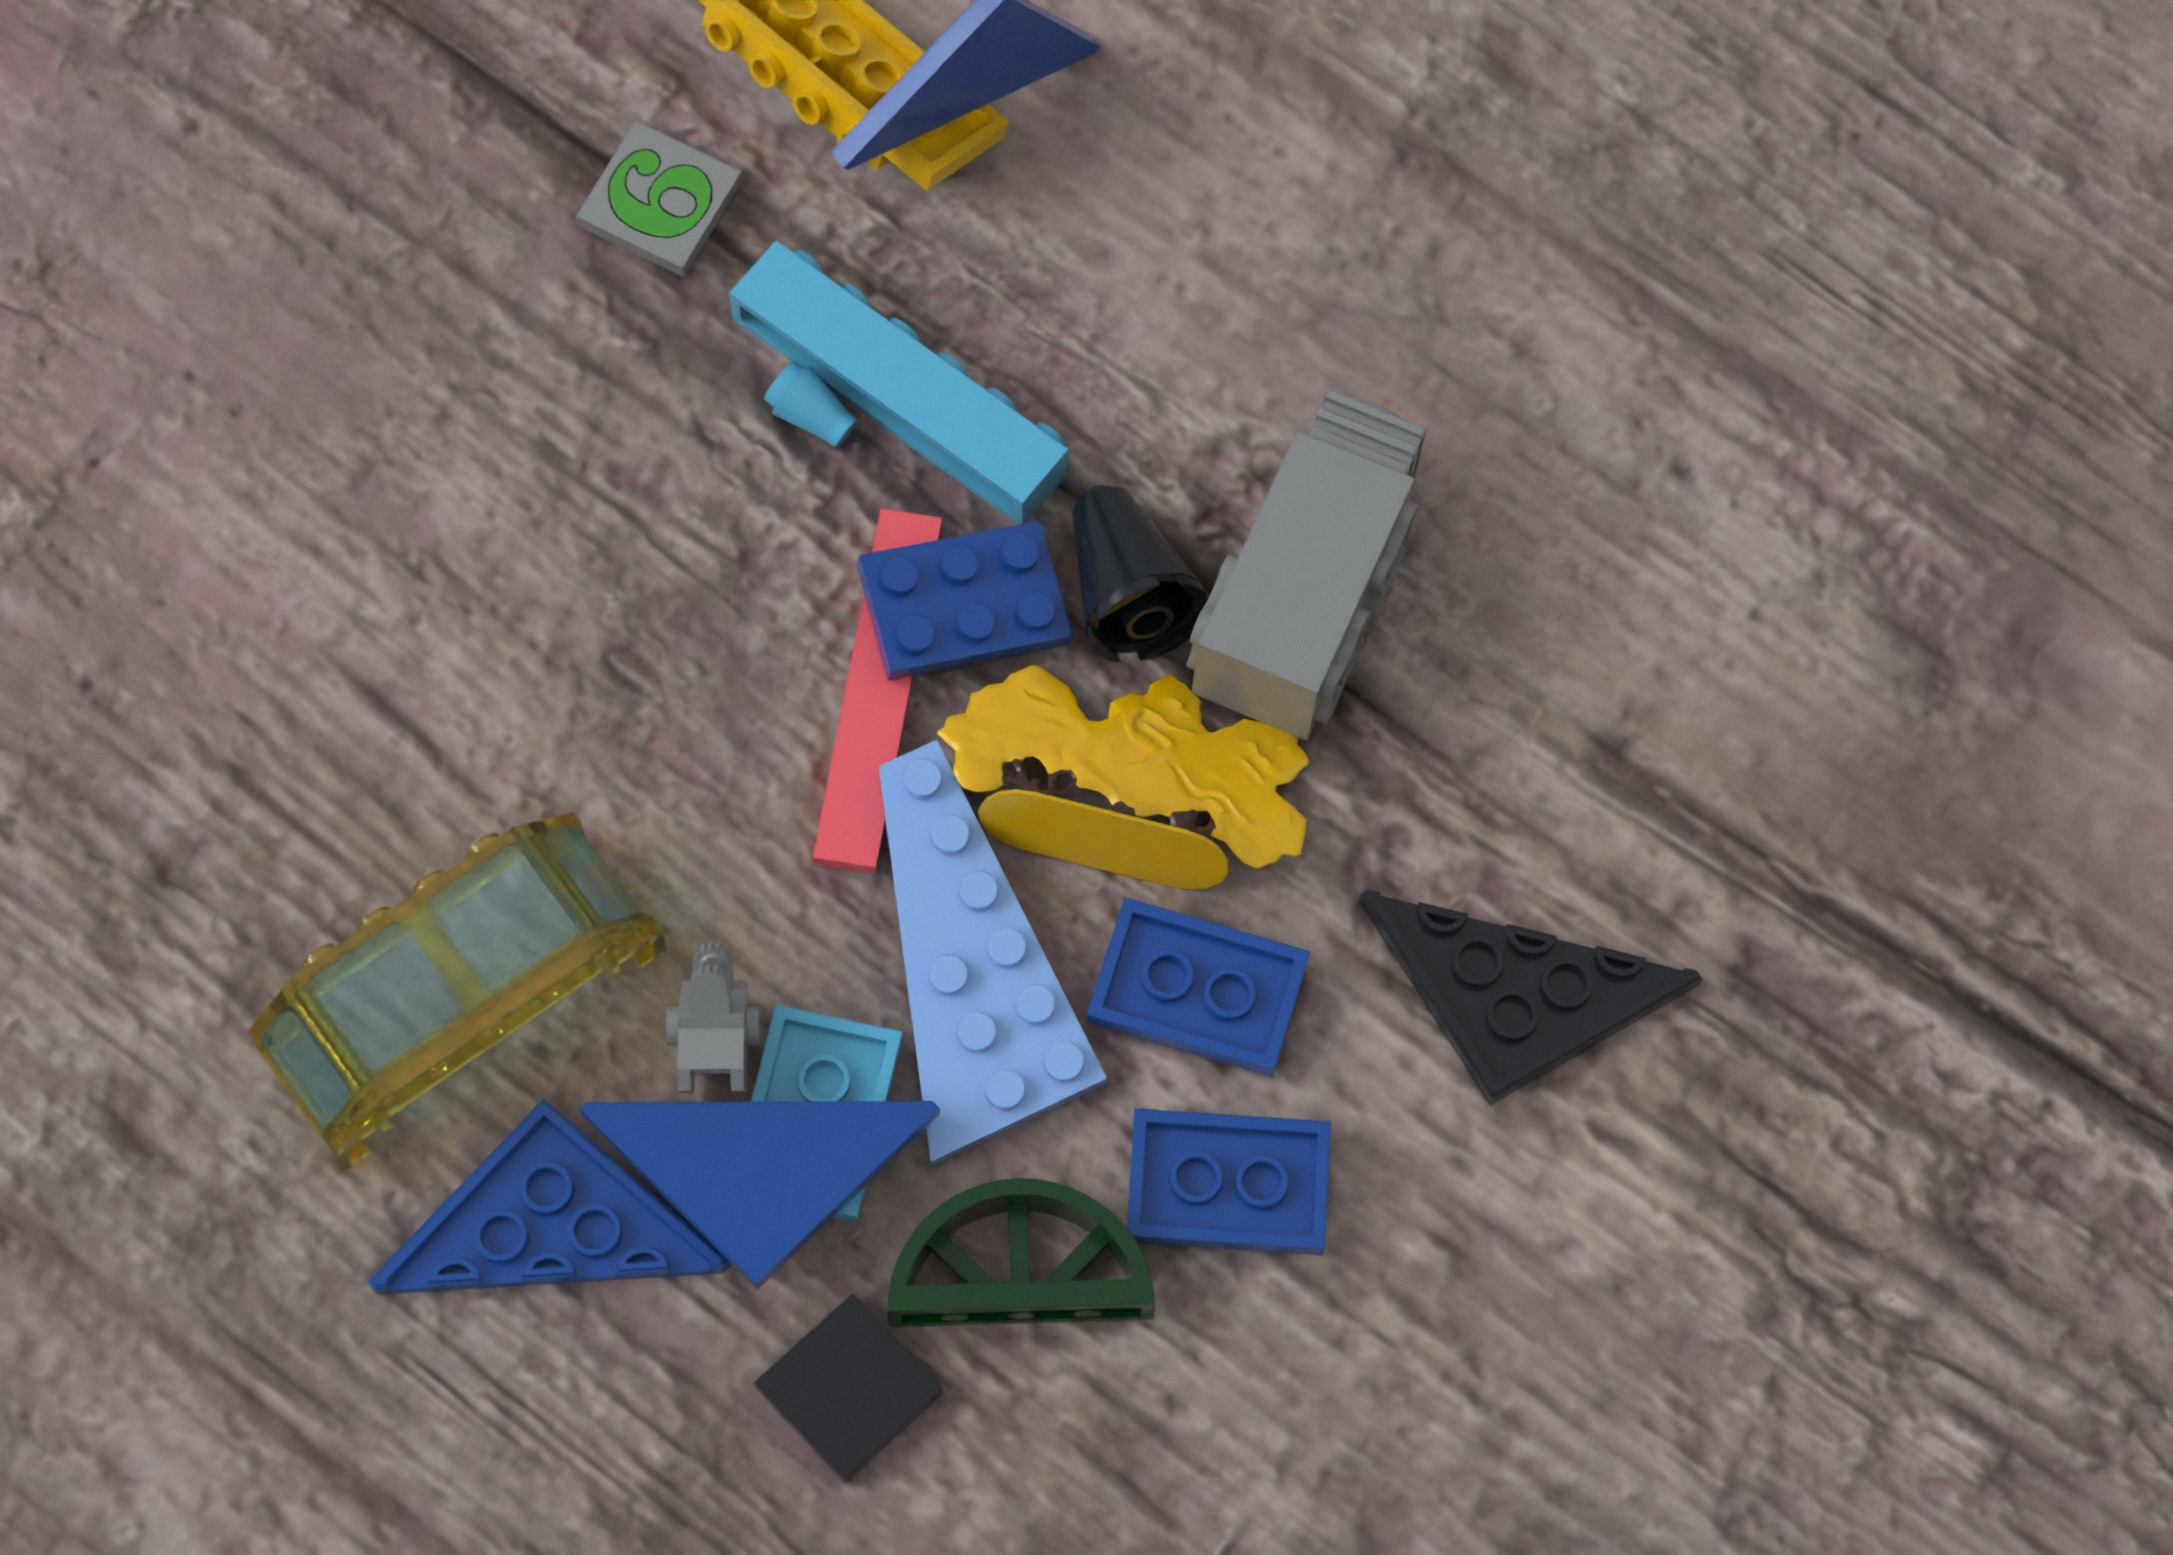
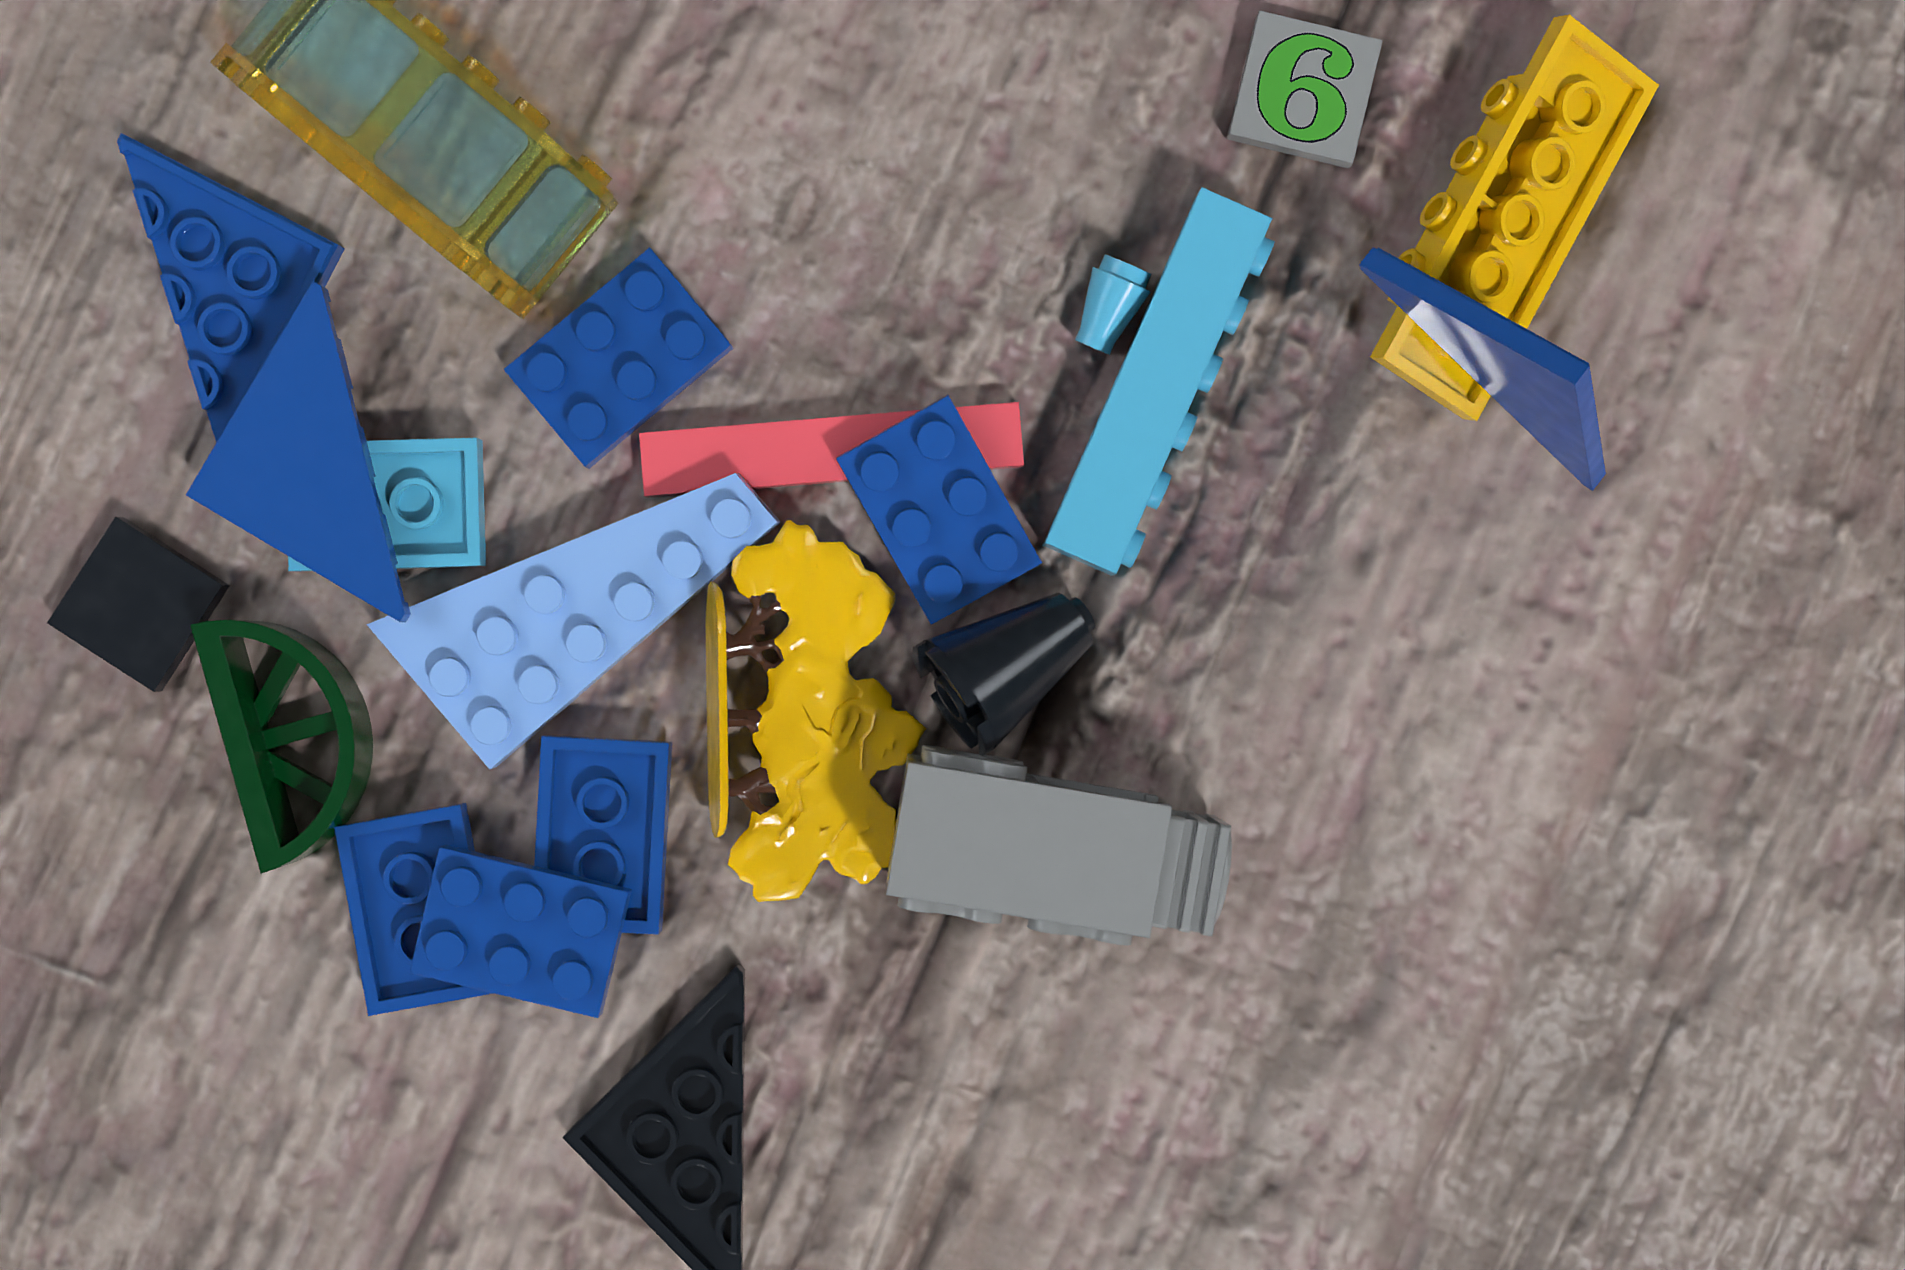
camera: 75 degrees right, 20 degrees up
light grey hinge [666,939,761,1094] -> none
none -> blue plate [409,845,632,1018]
none -> blue plate [504,247,734,469]

